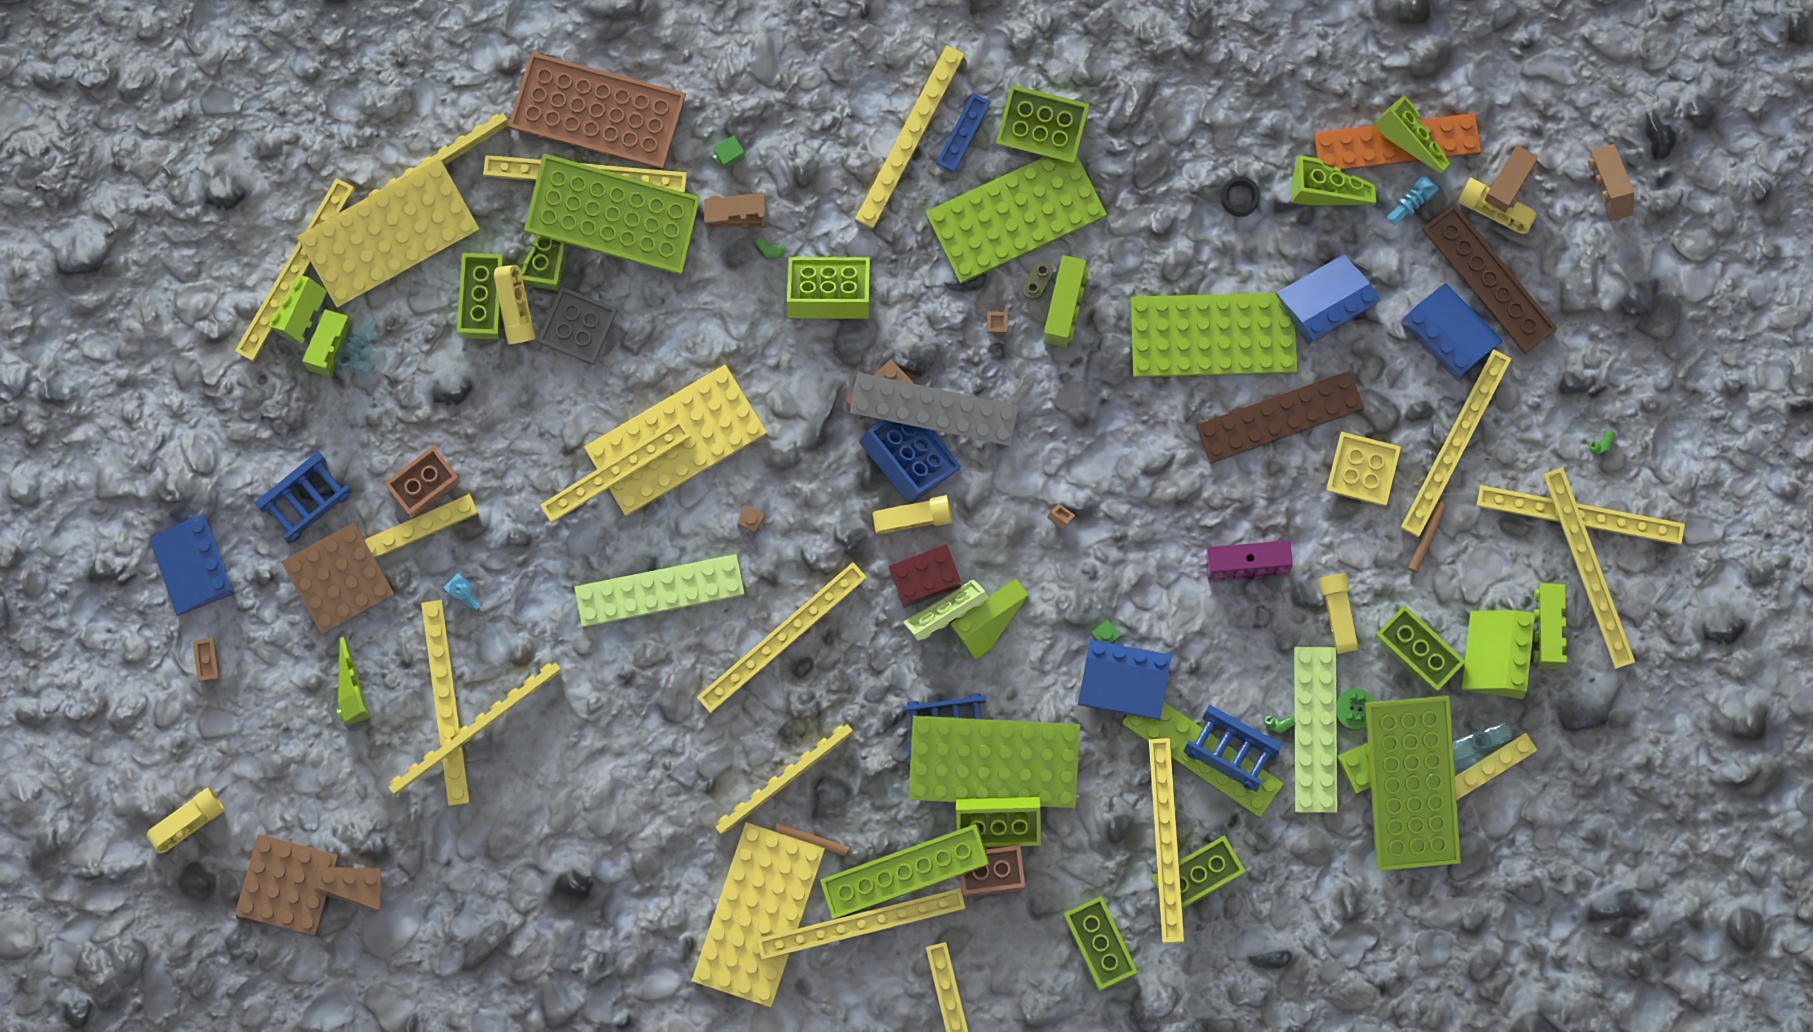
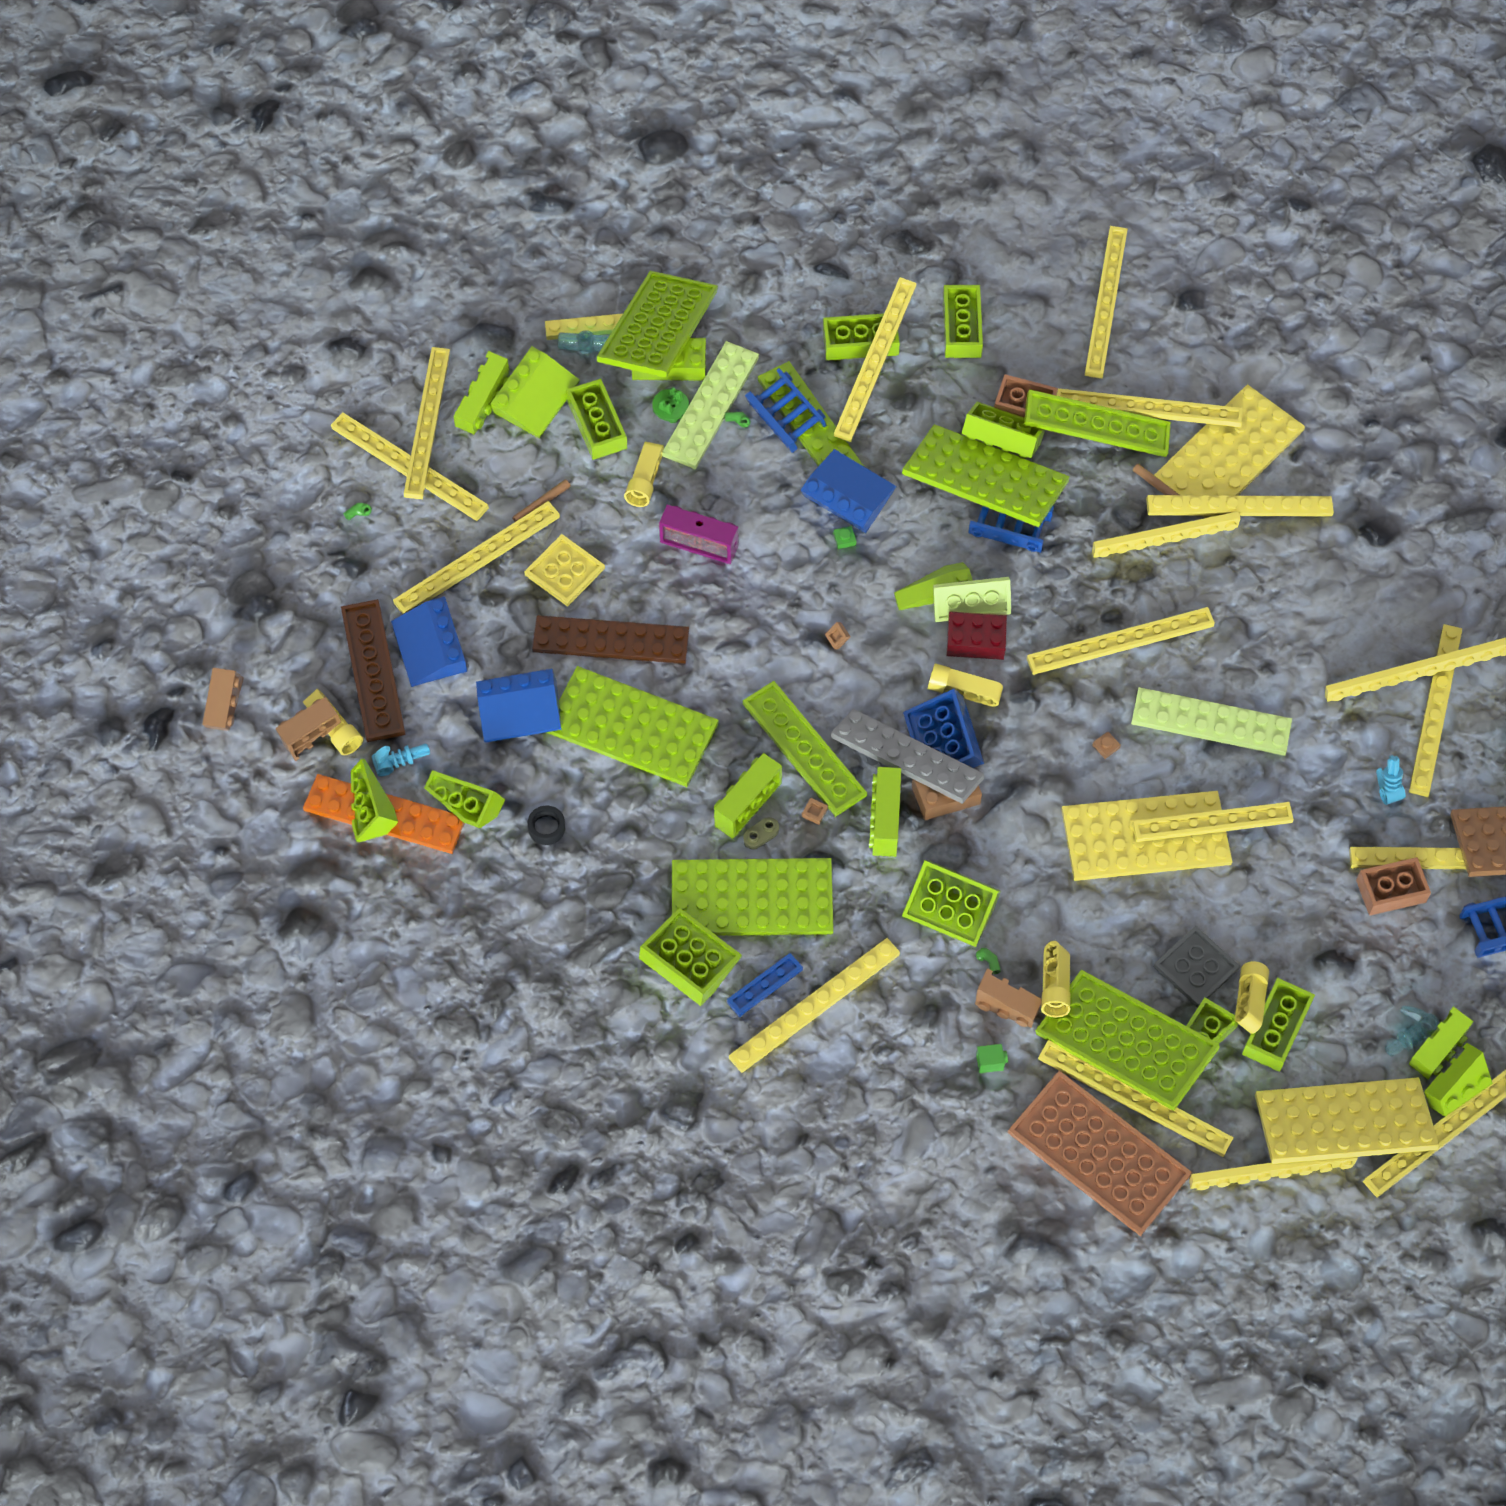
camera: 160 degrees left, 15 degrees down
none -> lime plate [743,681,867,817]
none -> lime brick [869,767,901,857]
none -> light yellow beam [1041,941,1070,1017]
none -> light yellow plate [1146,495,1334,516]

